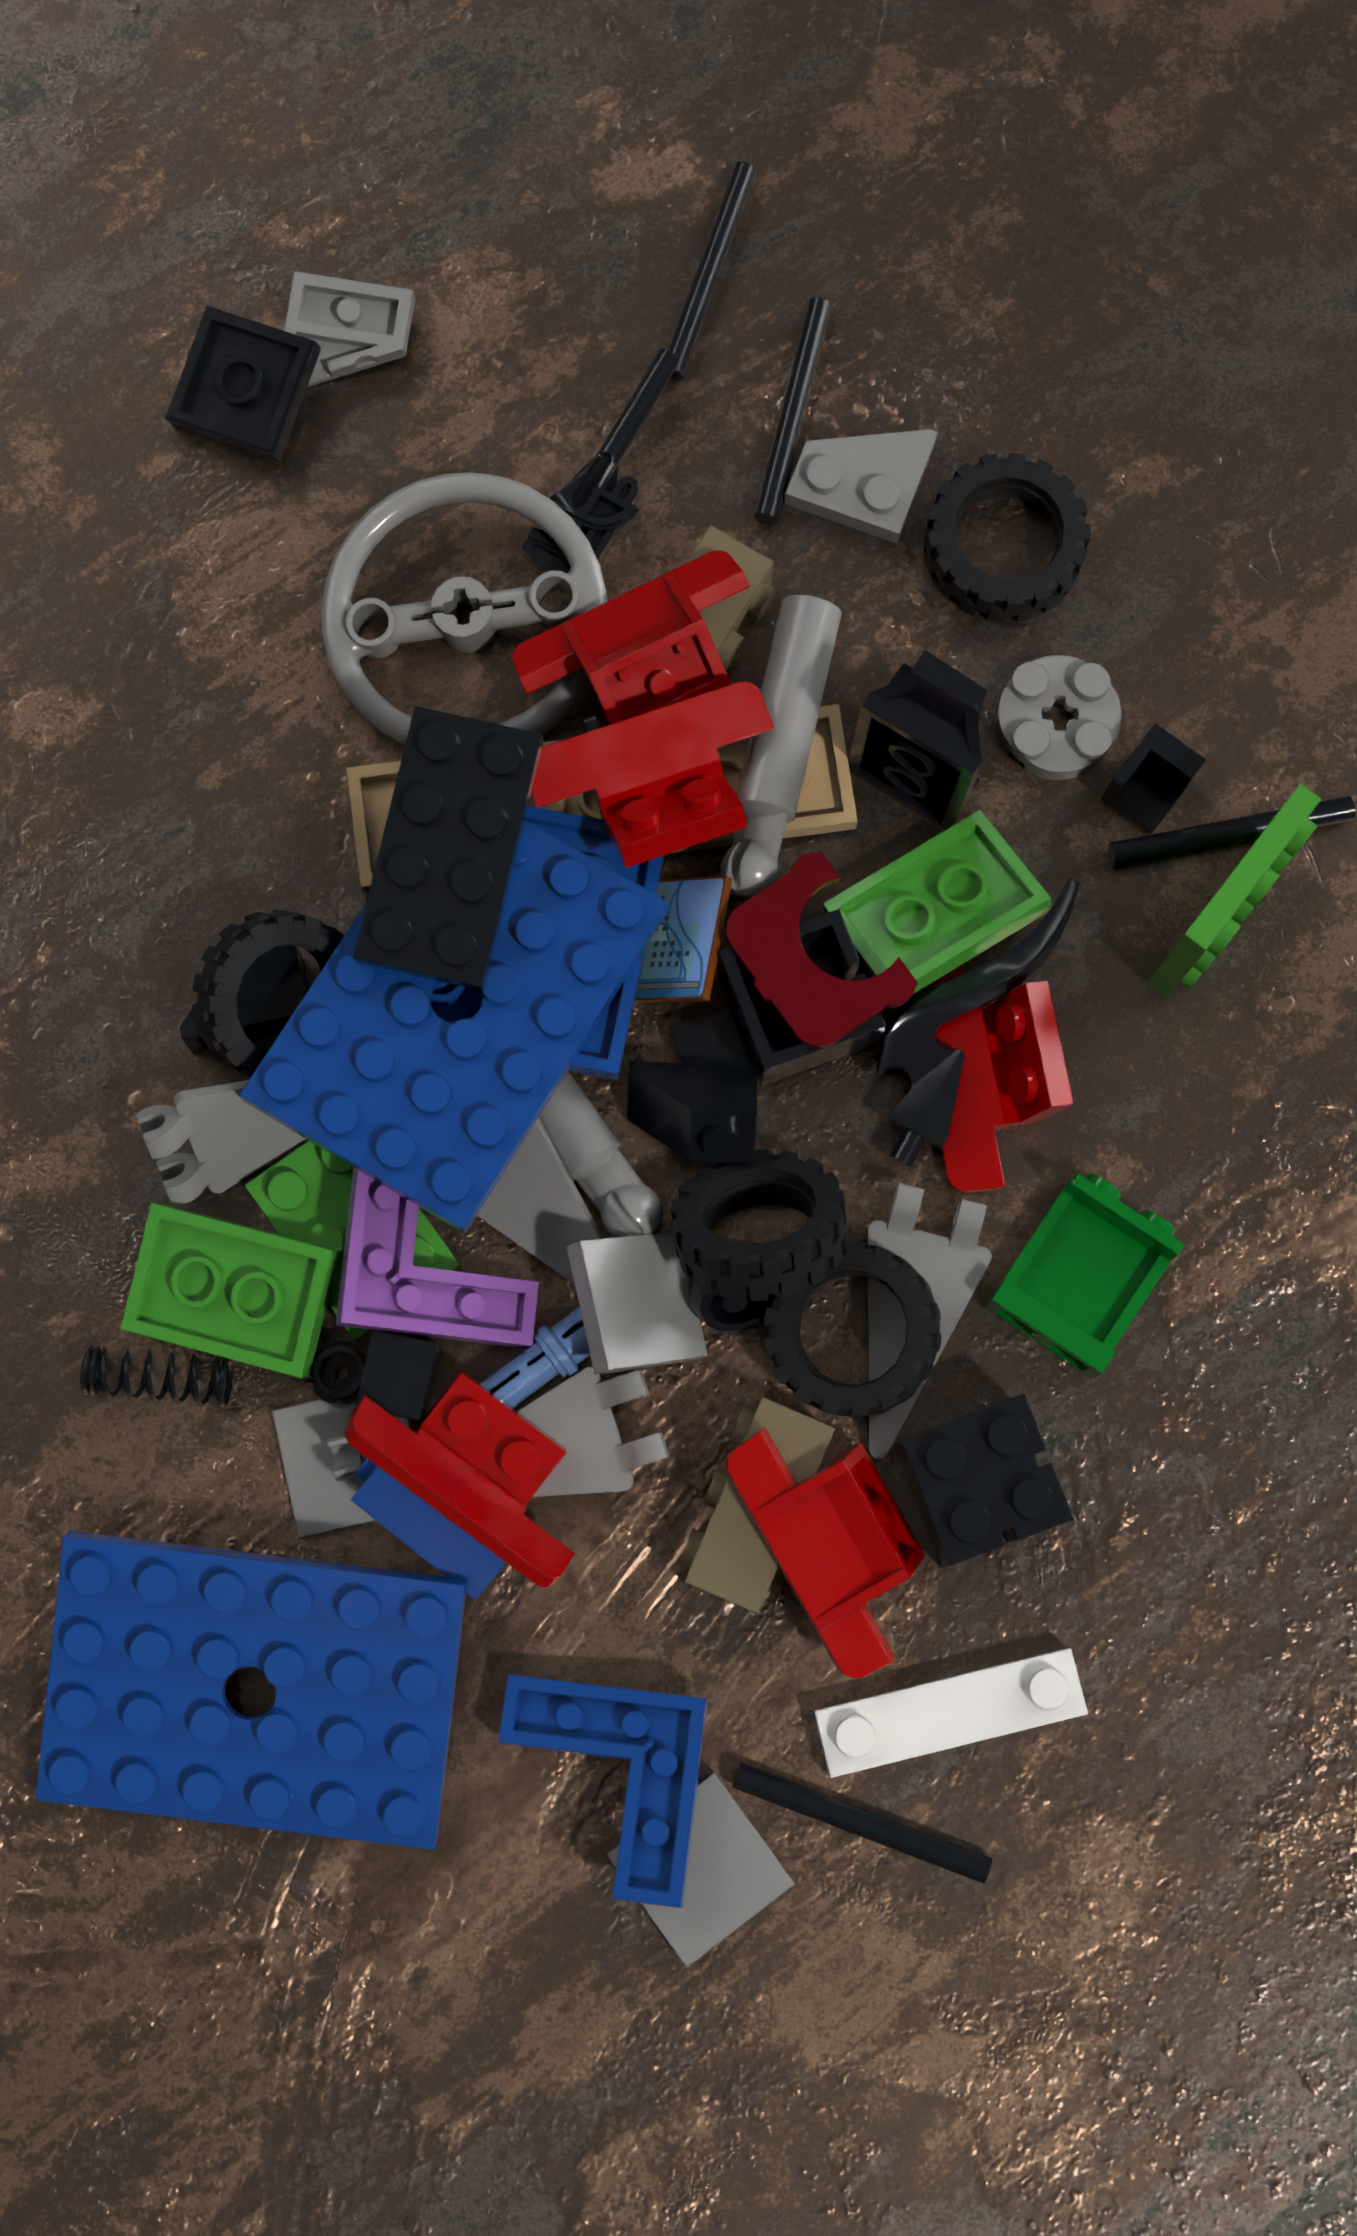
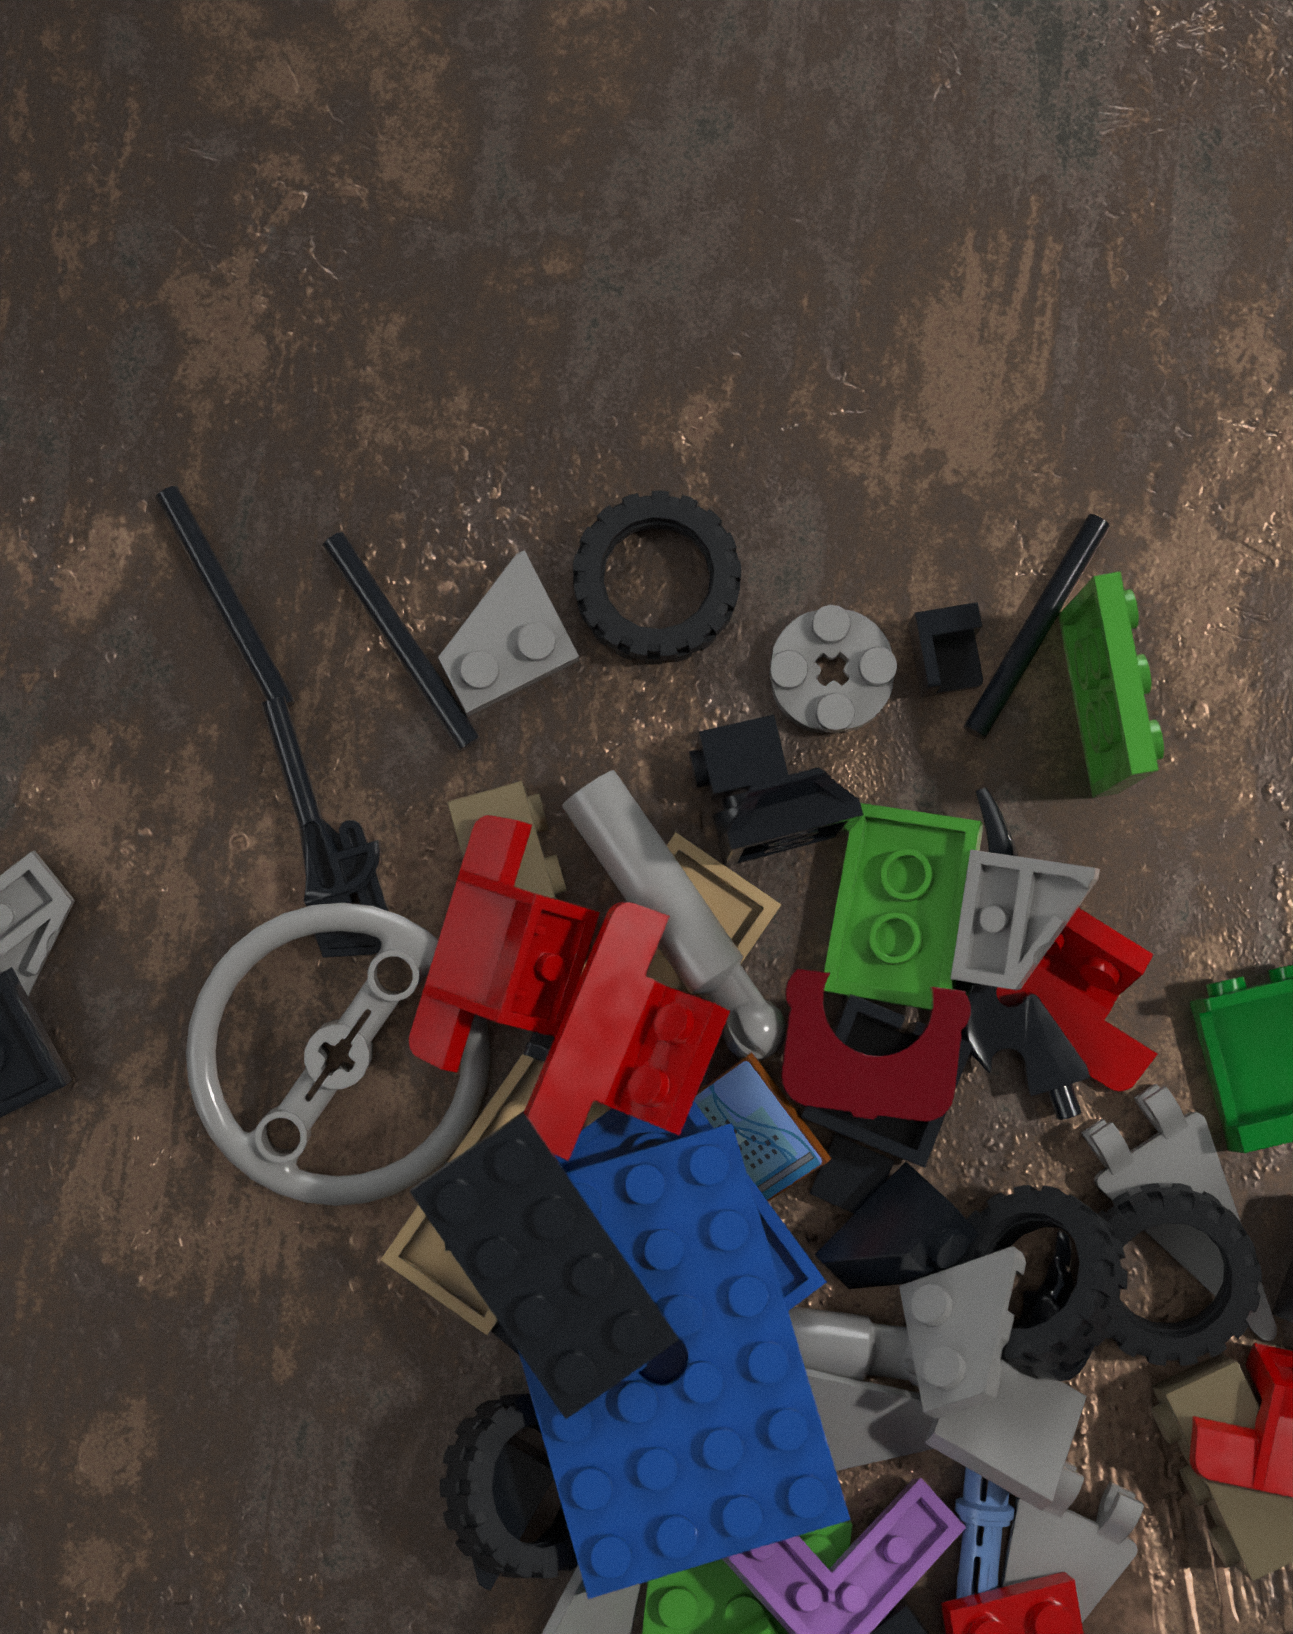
camera: 45 degrees left, 5 degrees up
none -> light grey wing [899,1246,1026,1419]
none -> light grey wing [951,849,1100,990]

